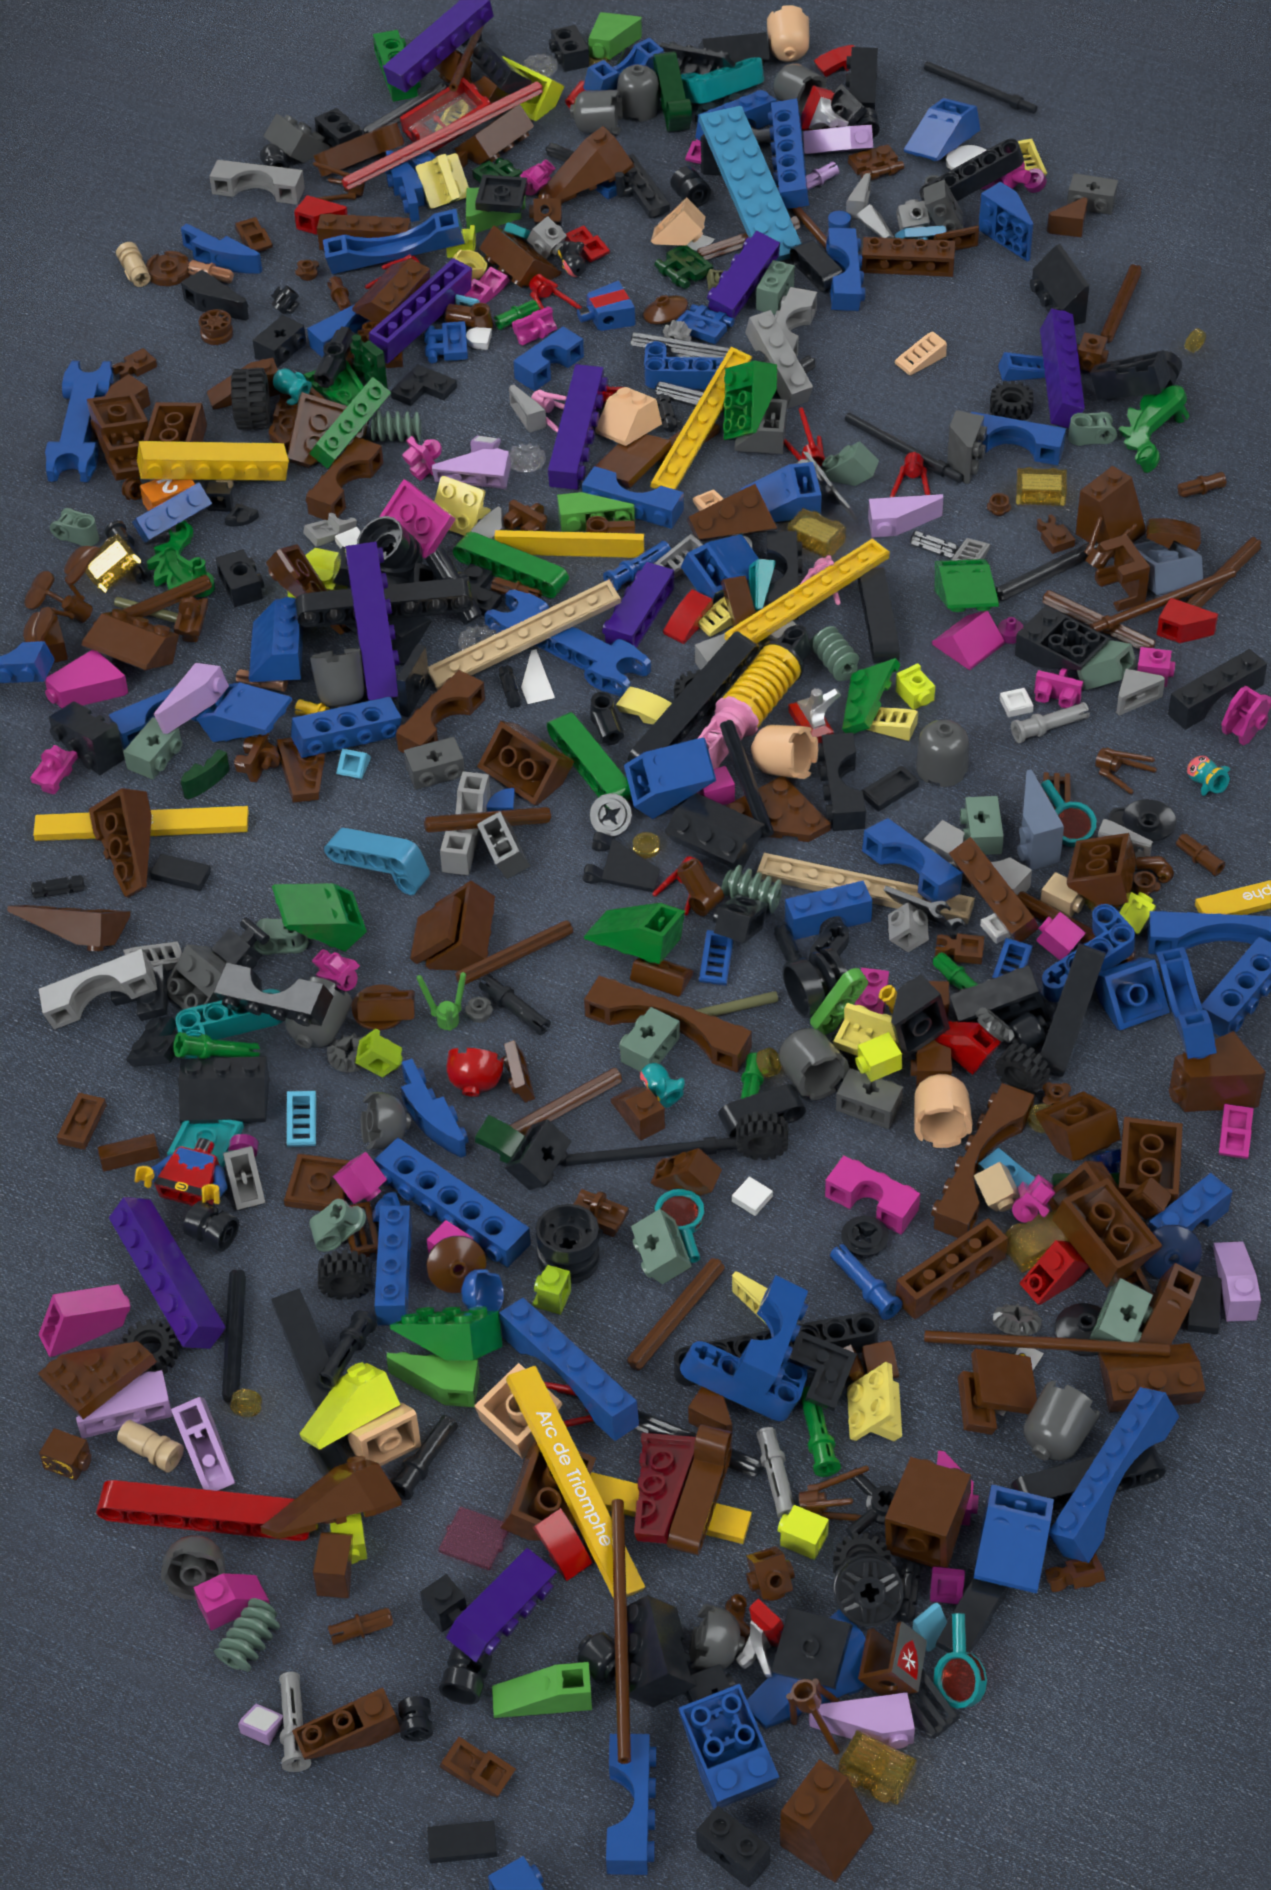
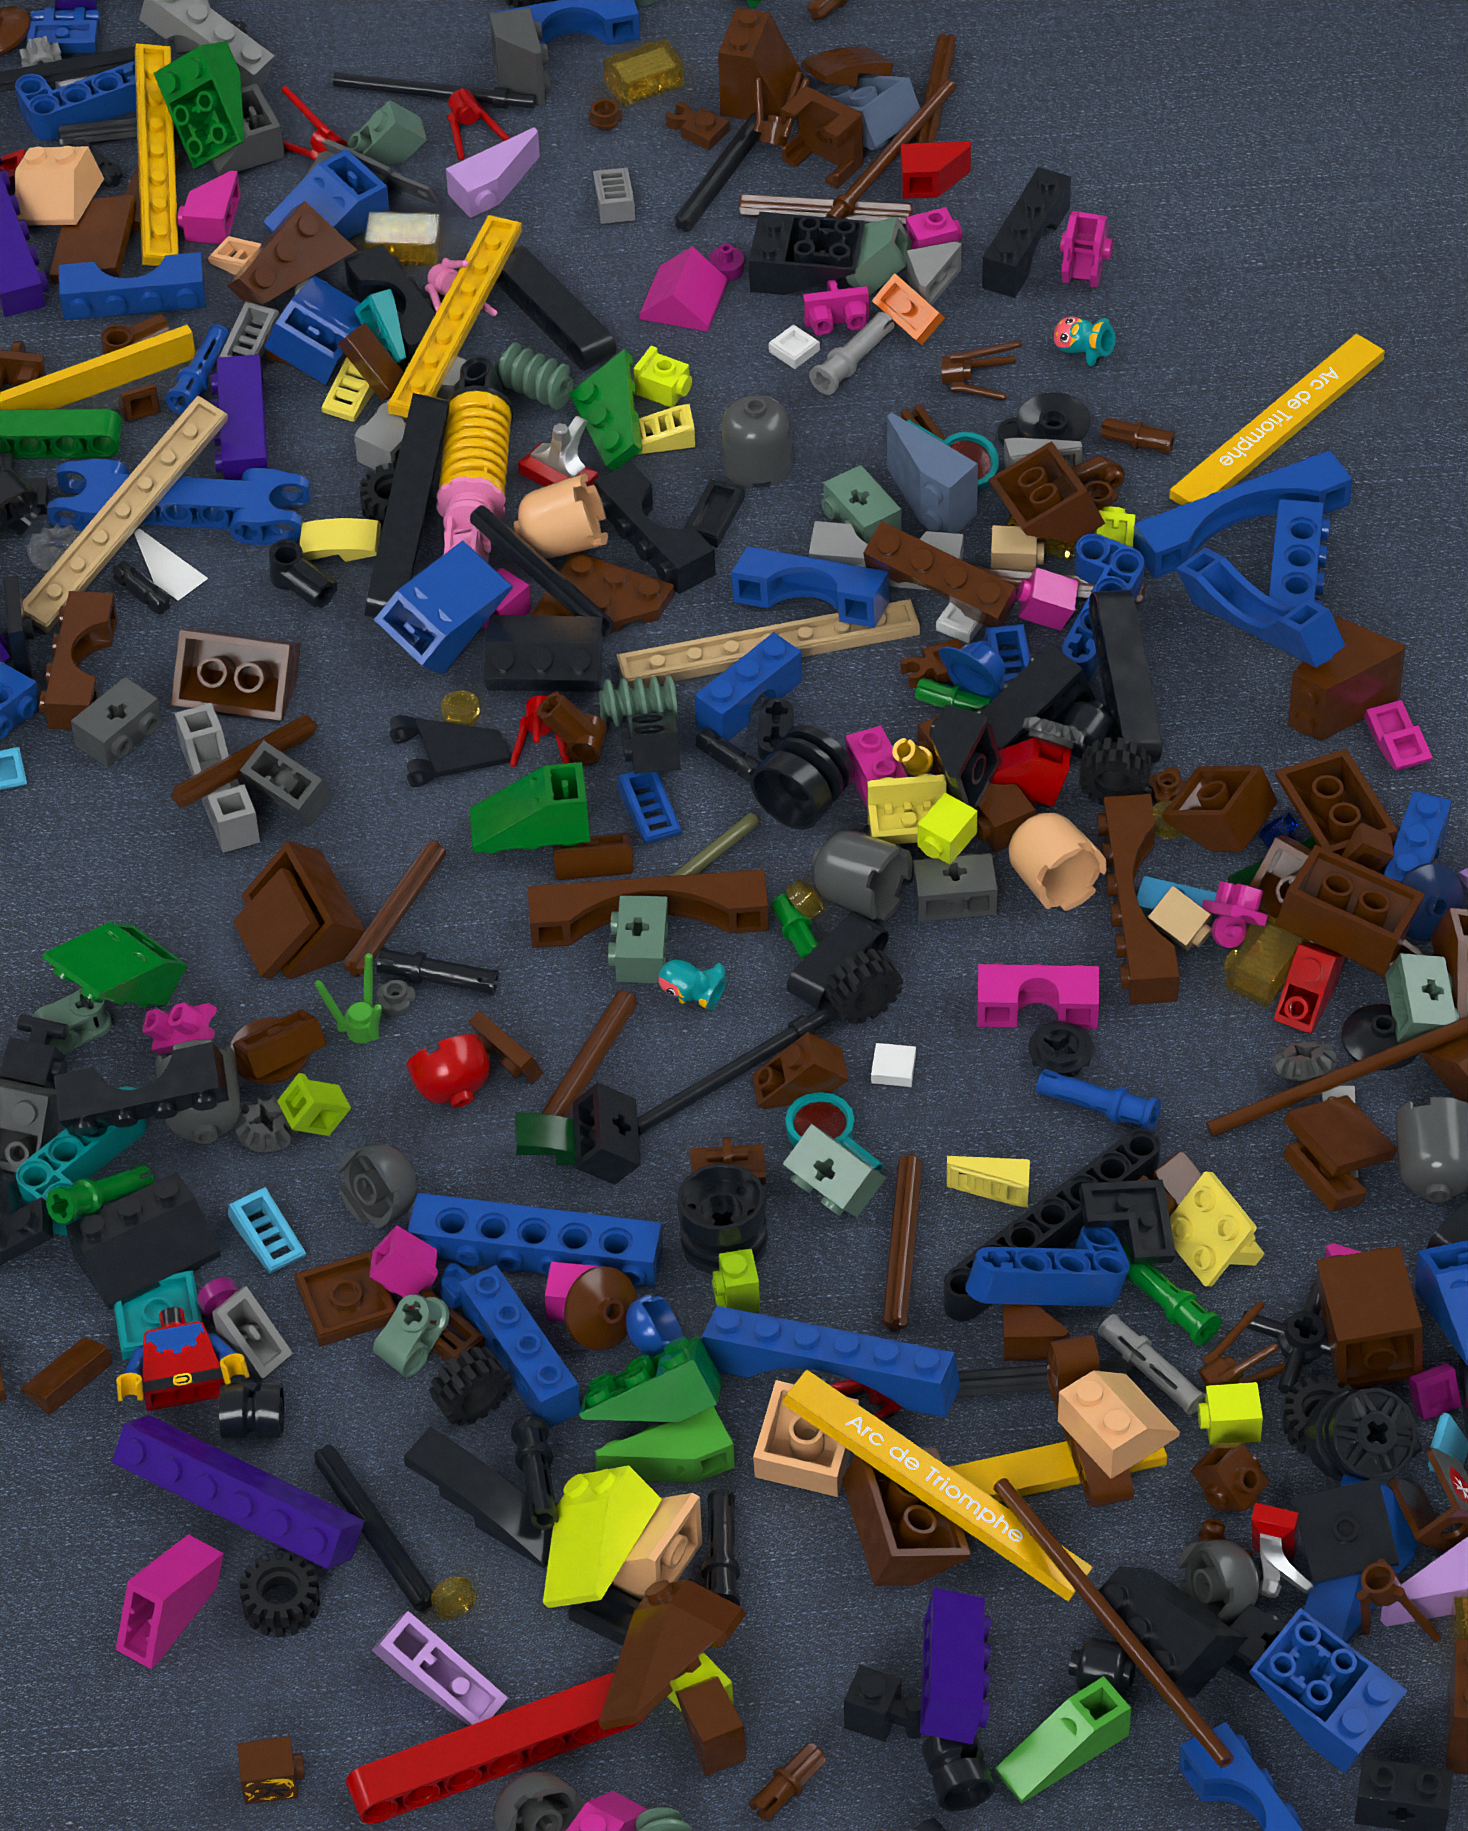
camera: 30 degrees left, 0 degrees up
reddish brown plate [38,1341,157,1420] -> none
lavender slope [76,1370,173,1438] -> none
tan axle [117,1420,184,1472] -> none
dark azure beam [324,828,430,895] -> none
blue slope [401,1059,469,1158] -> none
clear pink piece [439,1507,508,1571] -> none
blue tile [487,788,515,812] -> none
reddish brown axle [491,577,542,601] -> none
red slope [533,1508,592,1581] -> none
green beam [546,712,632,810] -> none
bright green slope [557,492,635,532] -> none
gear [590,793,633,836] -> none
reddish brown slope [611,1086,665,1141] -> none
dark red wing [634,1433,696,1544] -> none
red slope [663,589,713,644] -> none
blue arch [732,1275,808,1395] -> none
bright green beam [810,968,868,1035] -> none
black flag [884,886,968,938] -> none
light grey brick [888,902,929,952] -> none
reddish brown brick [895,1218,1008,1320] -> none
axle [910,530,958,558] -> none
green slope [934,559,999,612] -> none
blue slope [1095,957,1170,1030] -> none
none -> reddish brown slope [118,383,160,422]
none -> dark pink slope [178,171,241,244]
none -> orange plate [872,273,946,345]
none -> blue piece [938,640,1005,700]
none -> light nougat slope [1058,1370,1180,1479]

